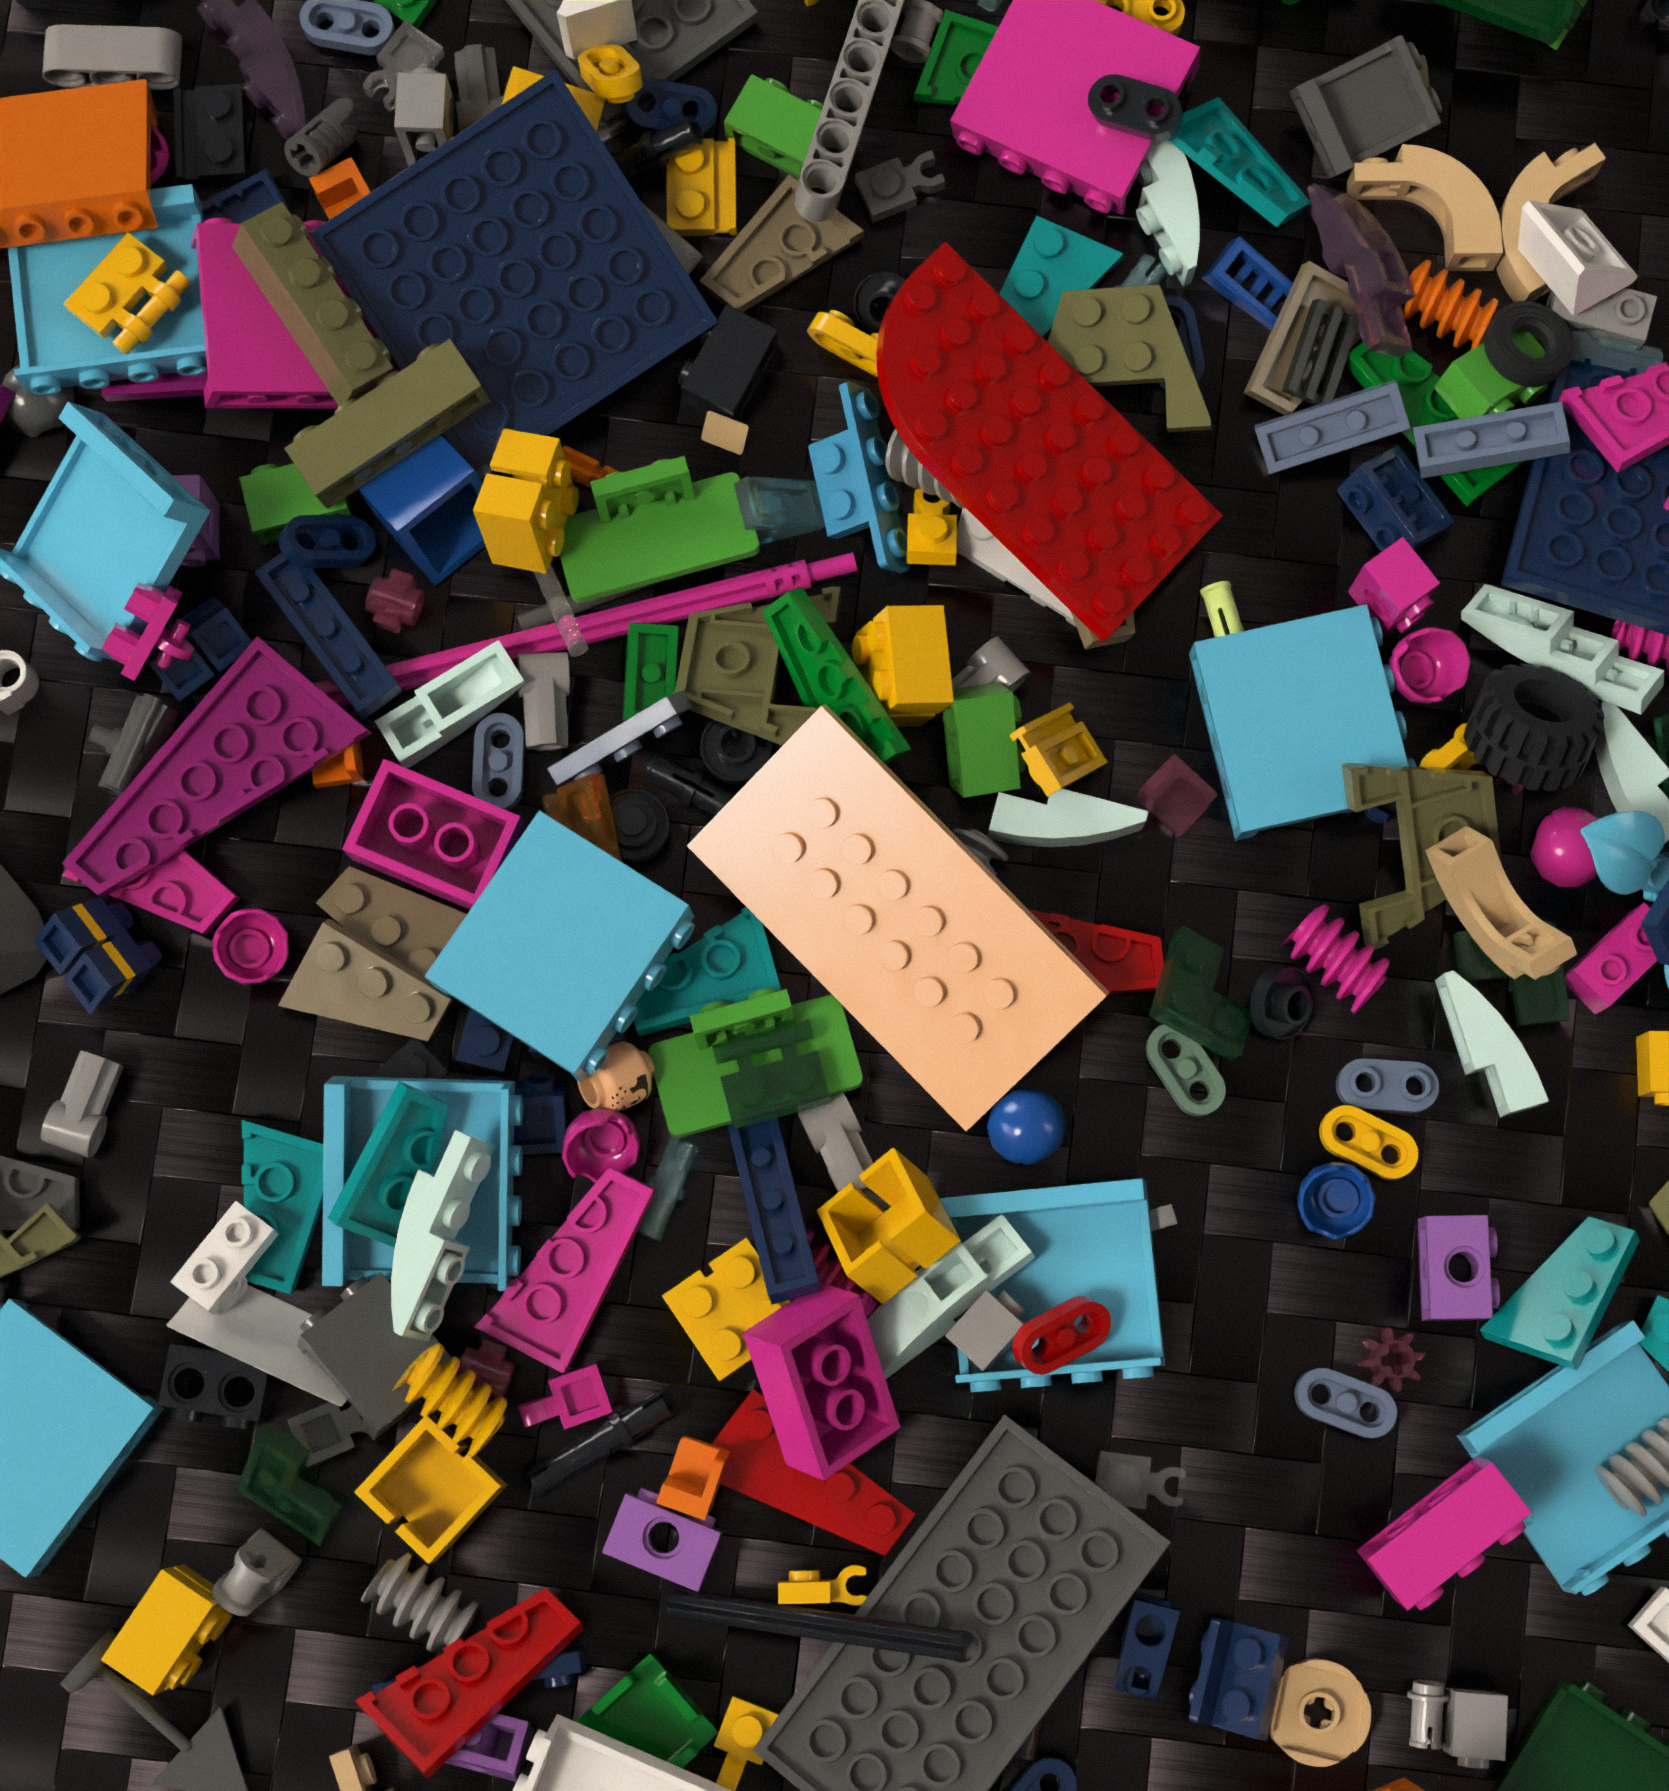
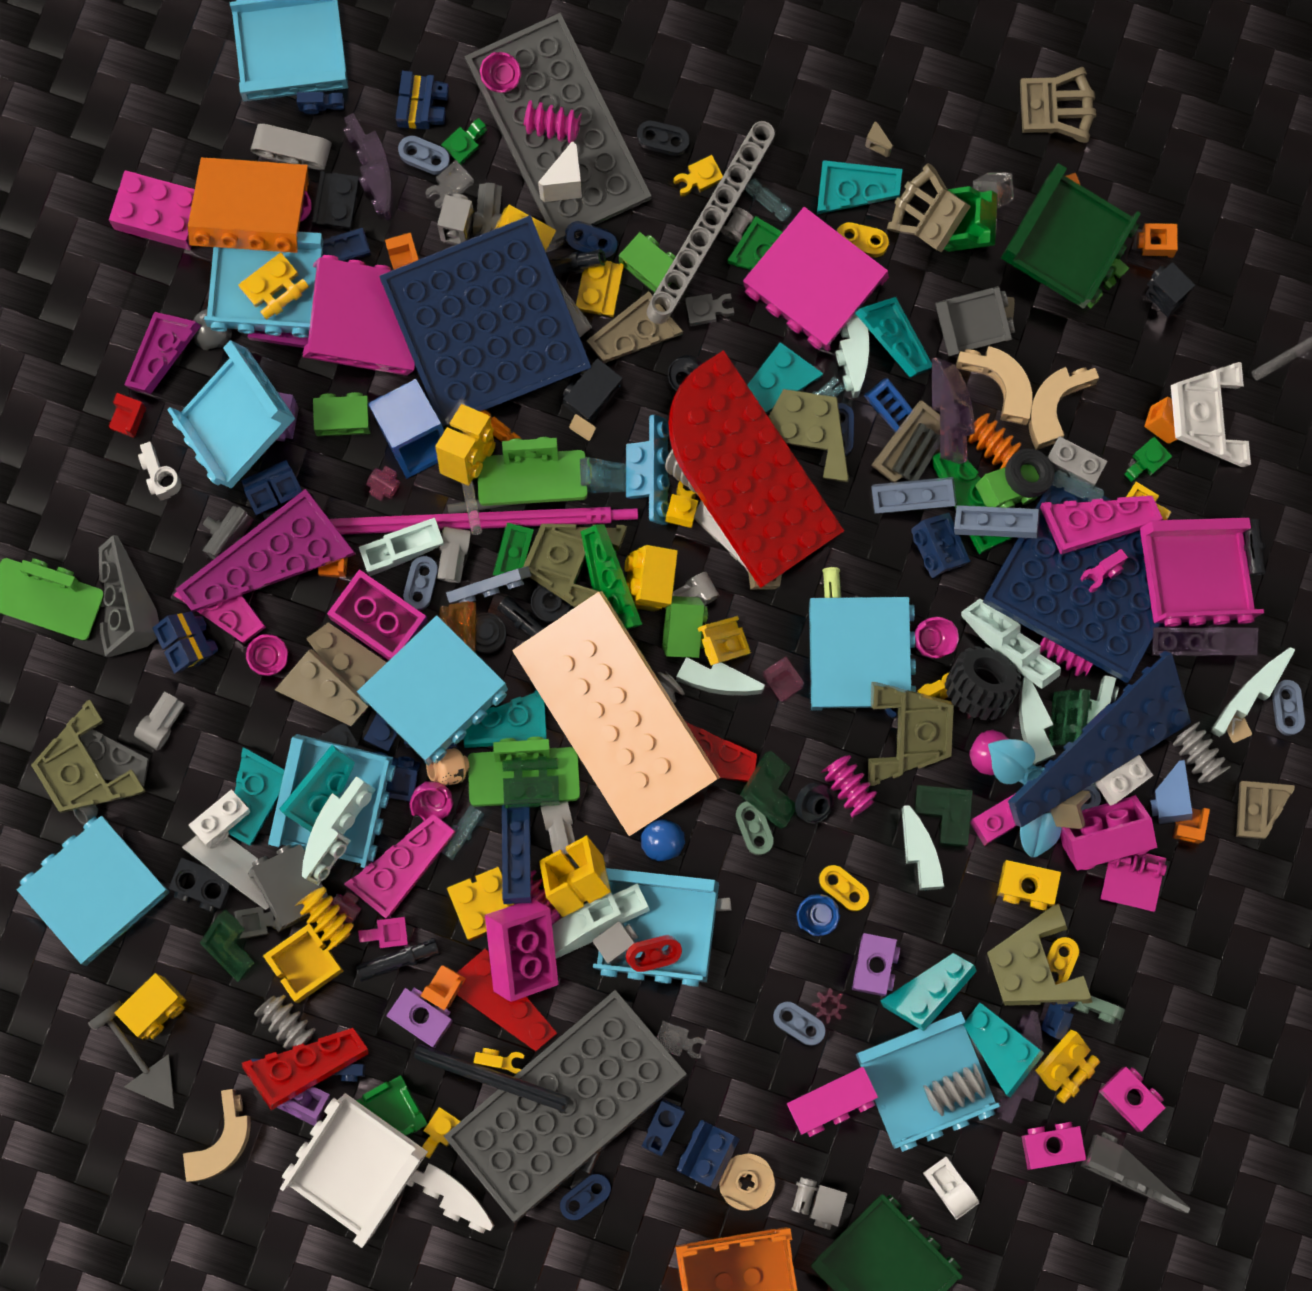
camera: 10 degrees right, 0 degrees up
dark pink hips [102,582,194,681] -> none
light grey piece [212,1528,302,1616] -> none
olive brick [232,202,393,406] -> none
dark blue plate [255,553,403,720] -> none
dark blue plate [279,515,376,568] -> none
dark grey hinge [284,97,359,176] -> none
olive brick [284,339,491,510] -> none
yellow plate [578,44,643,103] -> none
yellow plate [807,310,878,377] -> none
black plate [1088,74,1184,141] -> none
sand blue plate [1336,1059,1439,1114] -> none
dark pink brick [1348,537,1440,637] -> none
tan arch [1425,826,1577,980] -> none
white slope [1518,200,1638,316] -> none

